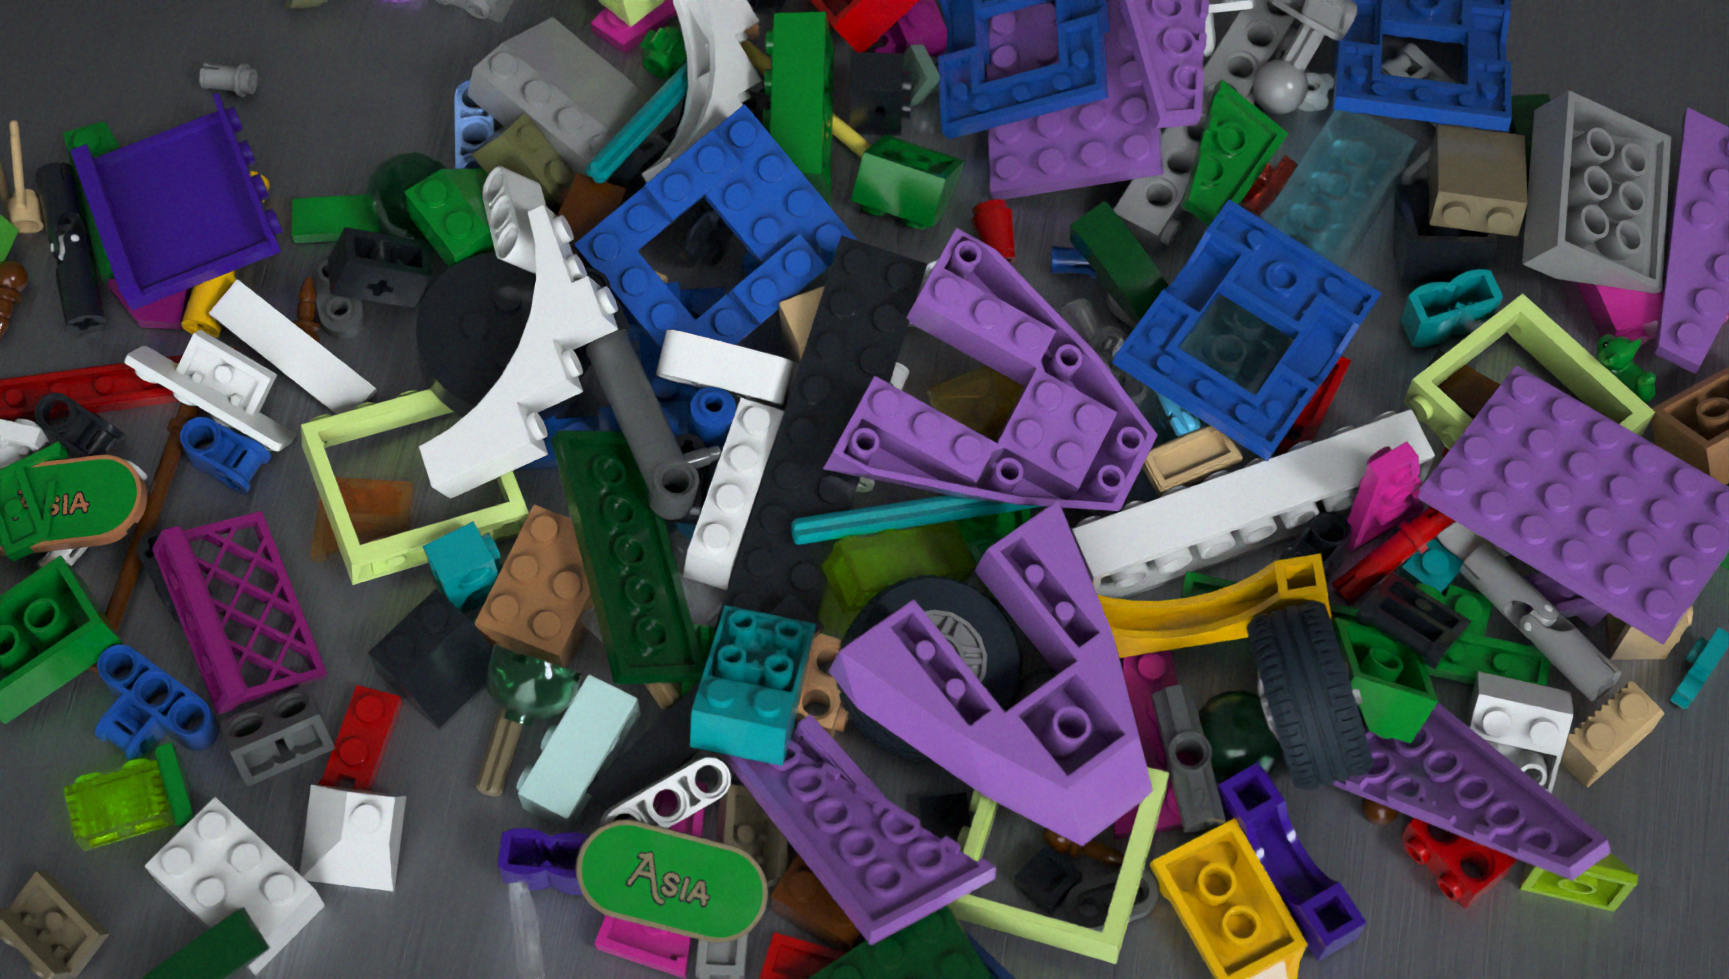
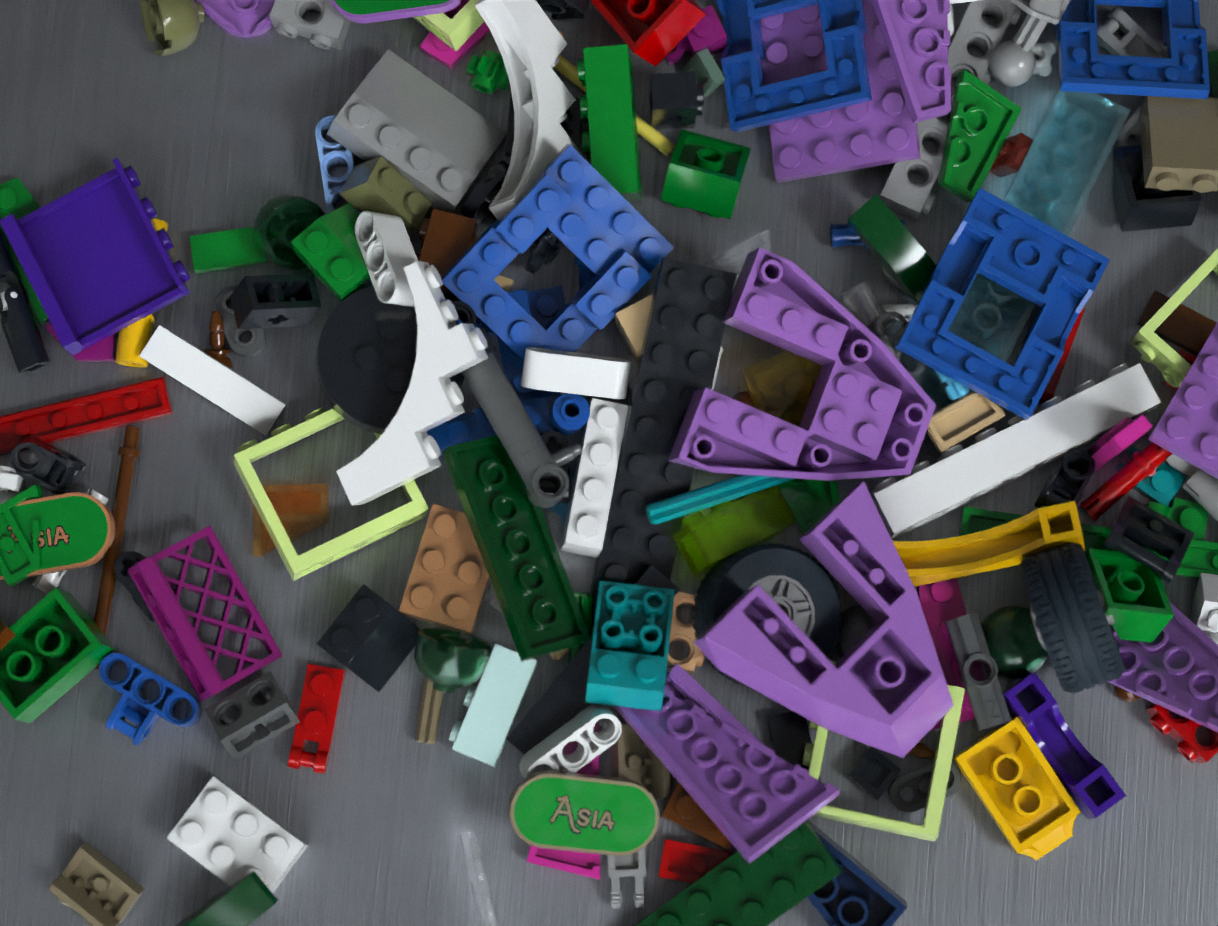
camera: 10 degrees left, 15 degrees up
clear neon green brick [63,759,175,852] -> none
white bracket [124,330,296,452] -> none
green tile [155,742,195,828] -> none
blue piece [180,417,272,495] -> none
light grey pin [199,61,258,97] -> none
white slope [300,784,406,891] -> none
teal brick [423,521,503,614] -> none
dark purple brick [497,828,589,895] -> none
teal axle [586,61,688,183] -> none
red cone [970,199,1016,264] -> none
teal brick [1400,269,1503,348] -> none

